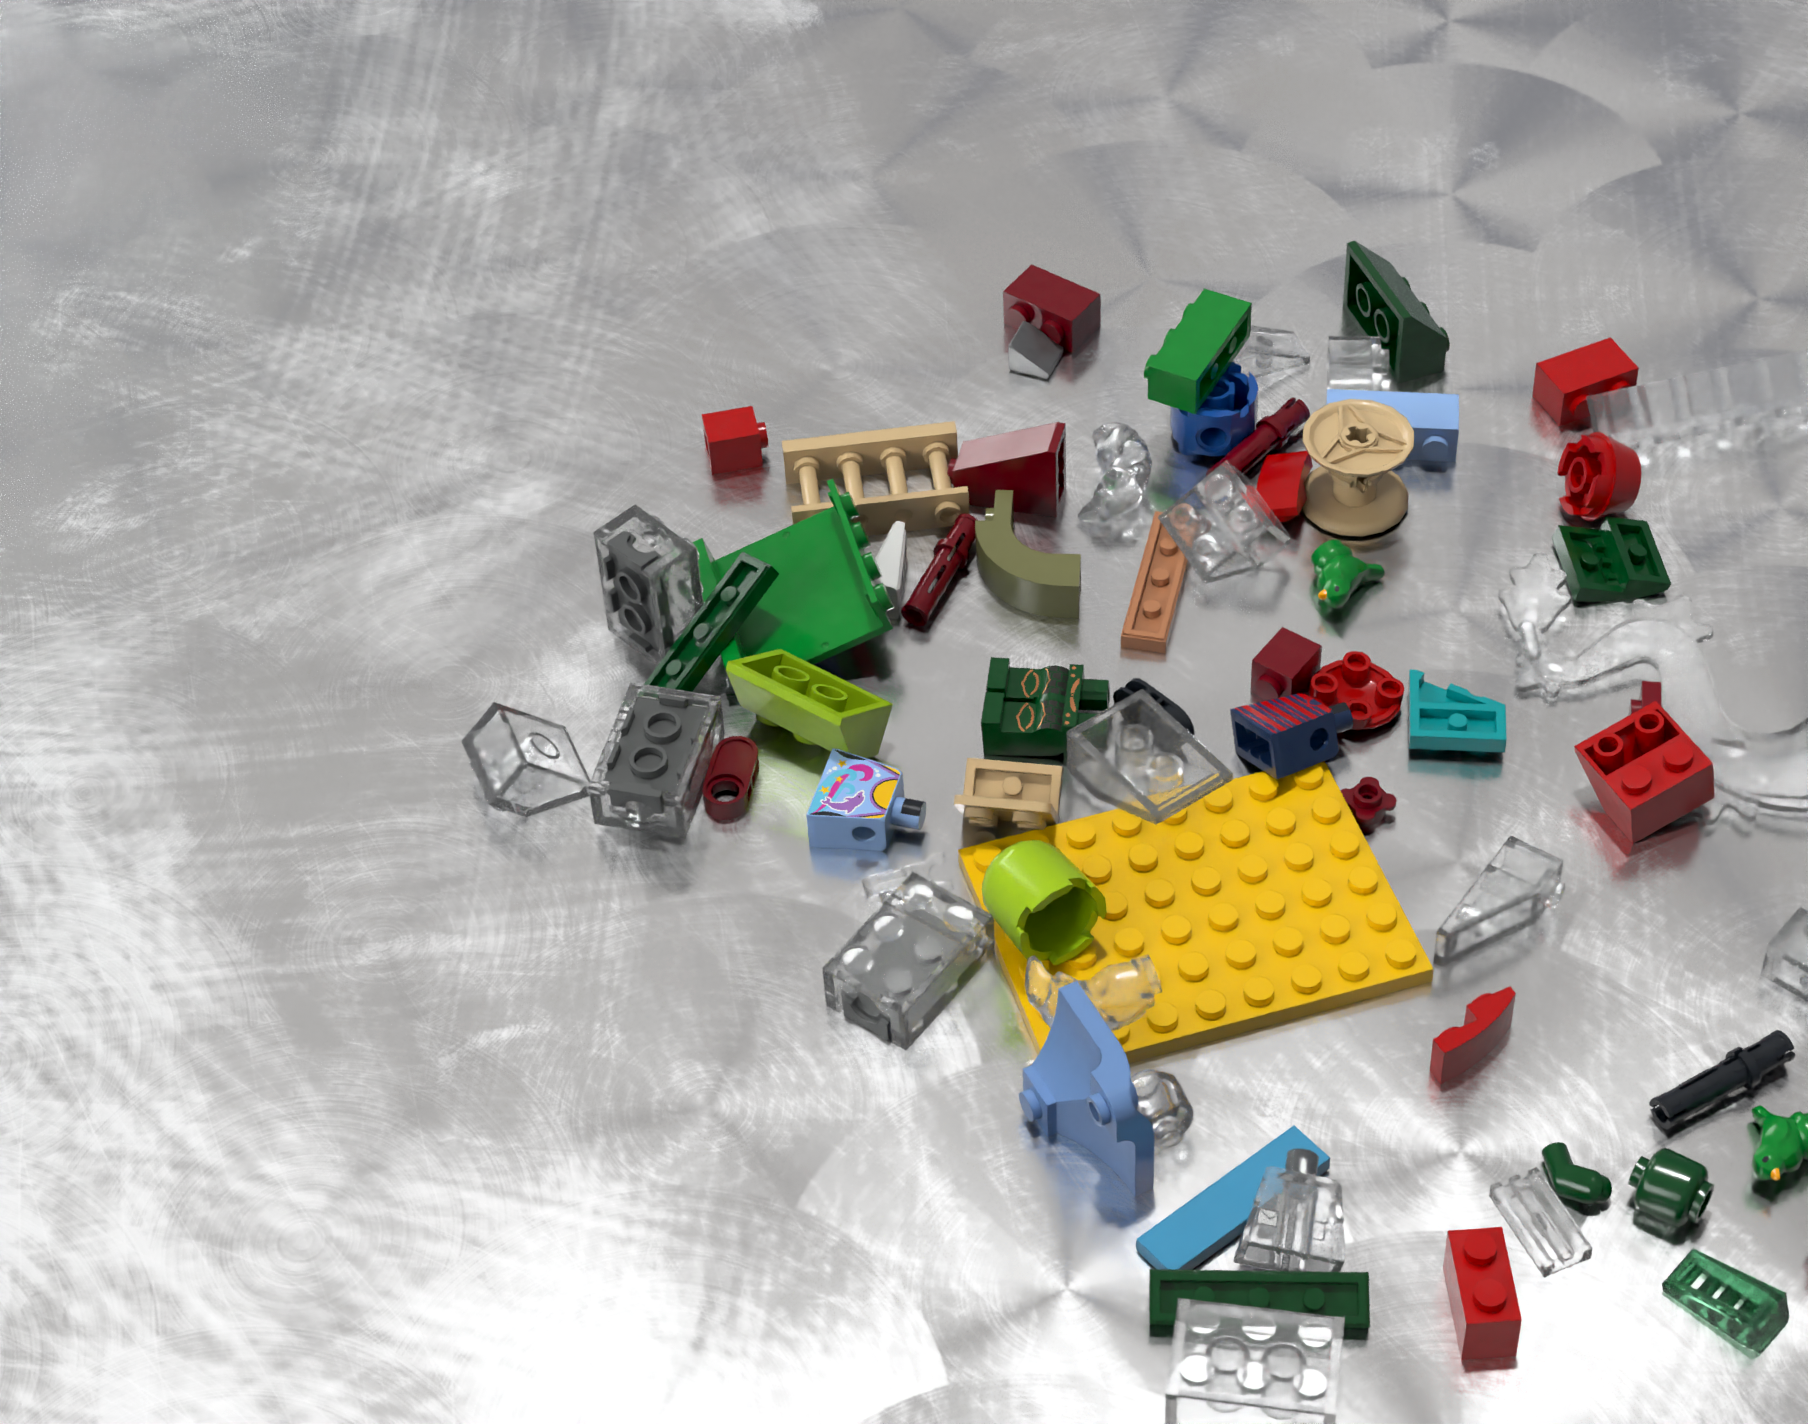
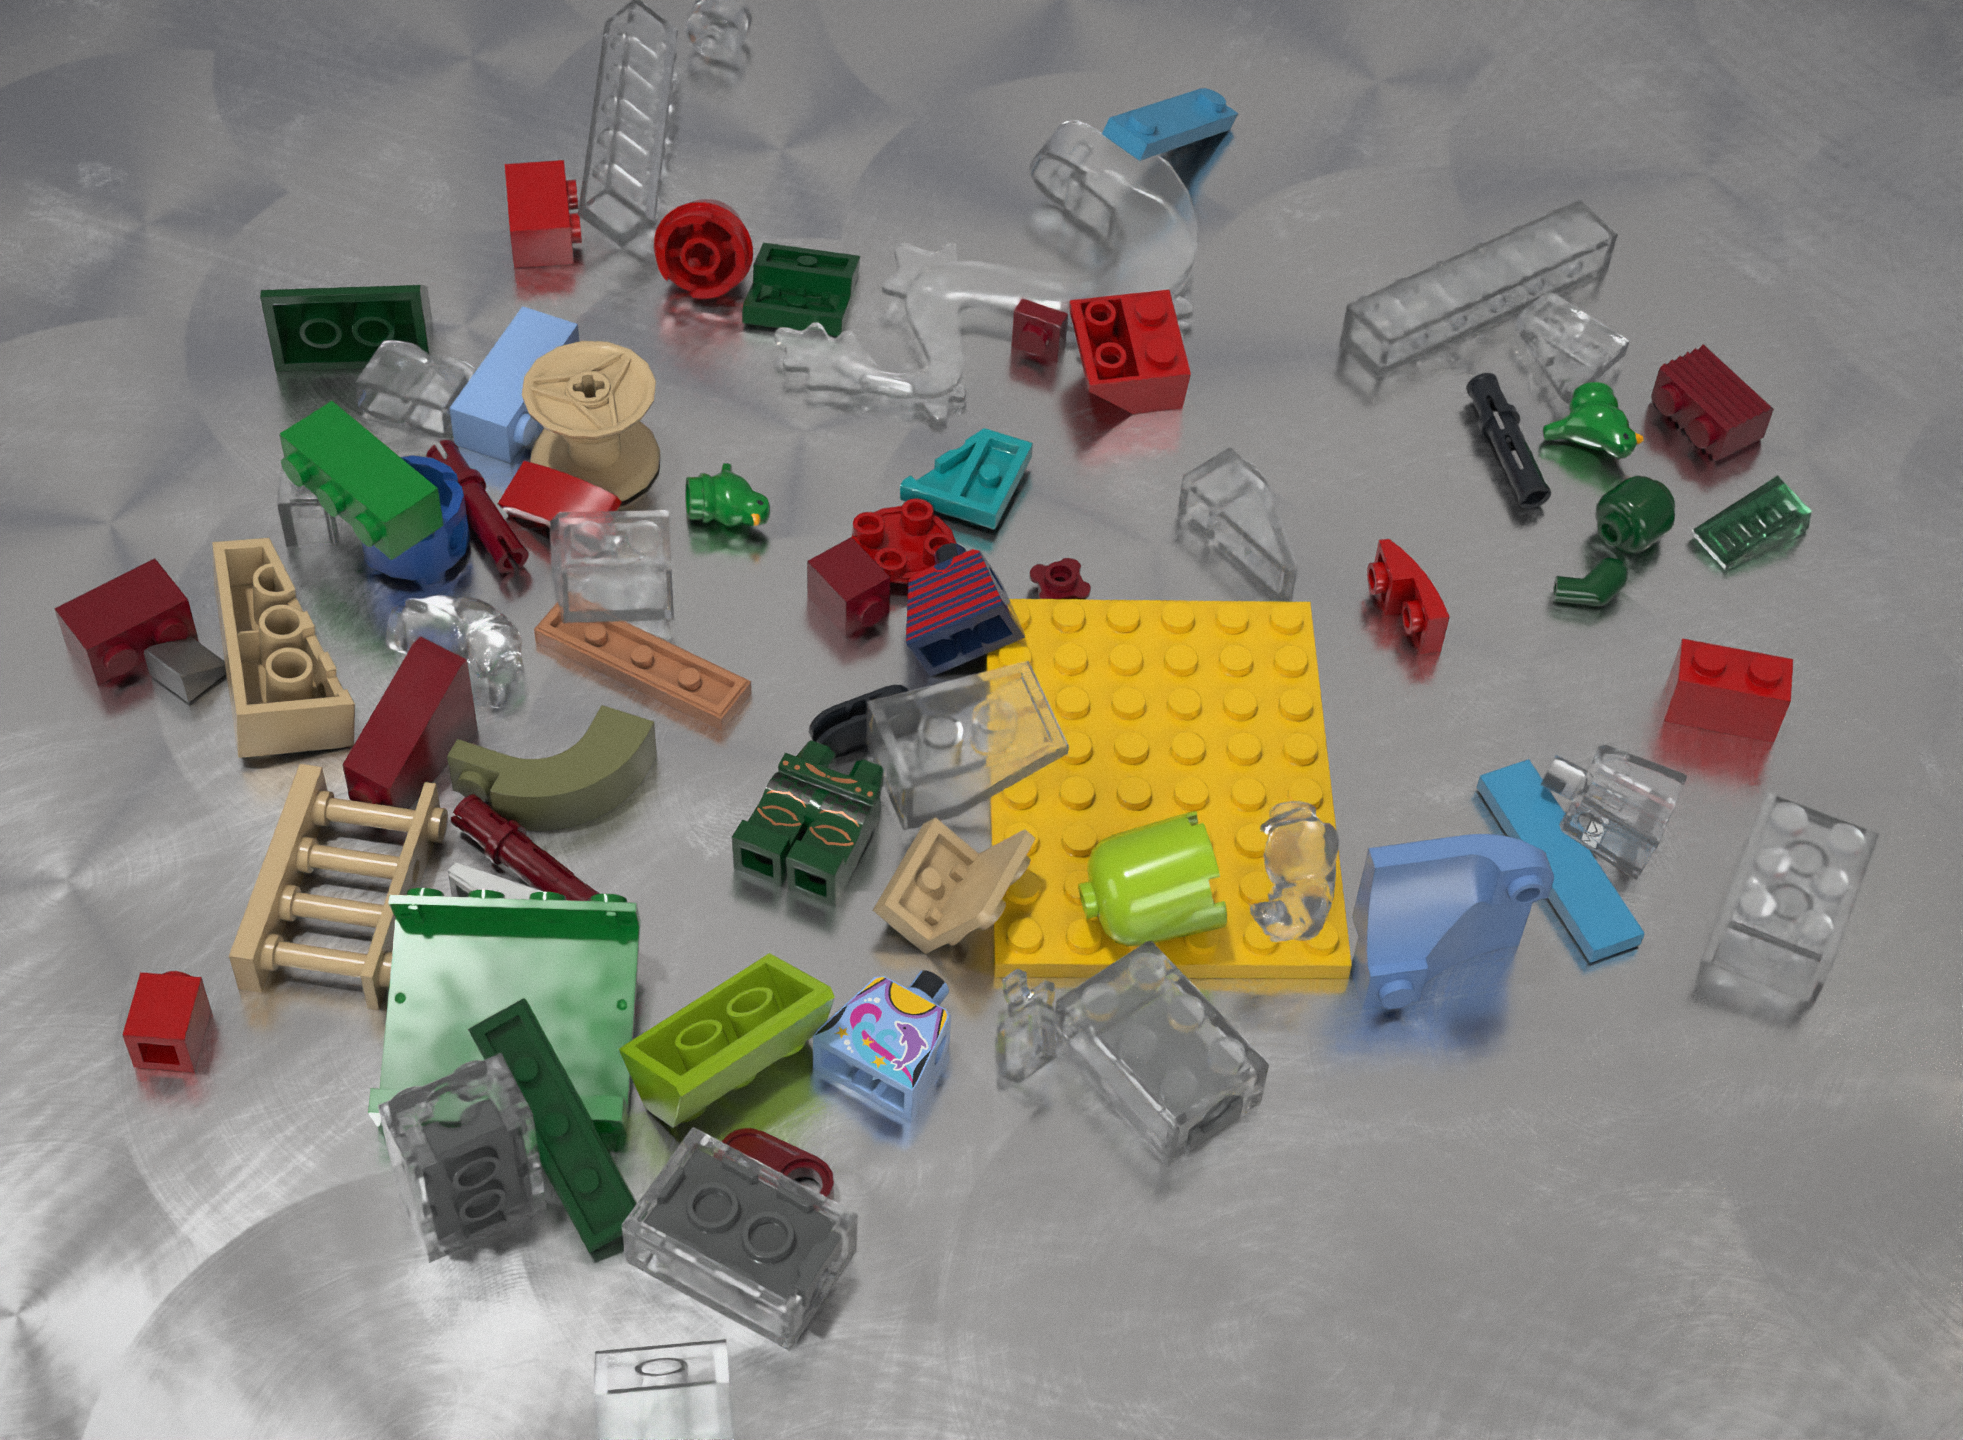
camera: 80 degrees left, 5 degrees up
dark green tile [1149,1269,1370,1330] -> none
clear tile [1489,1167,1593,1278] -> none
none -> tan wedge [212,538,355,758]

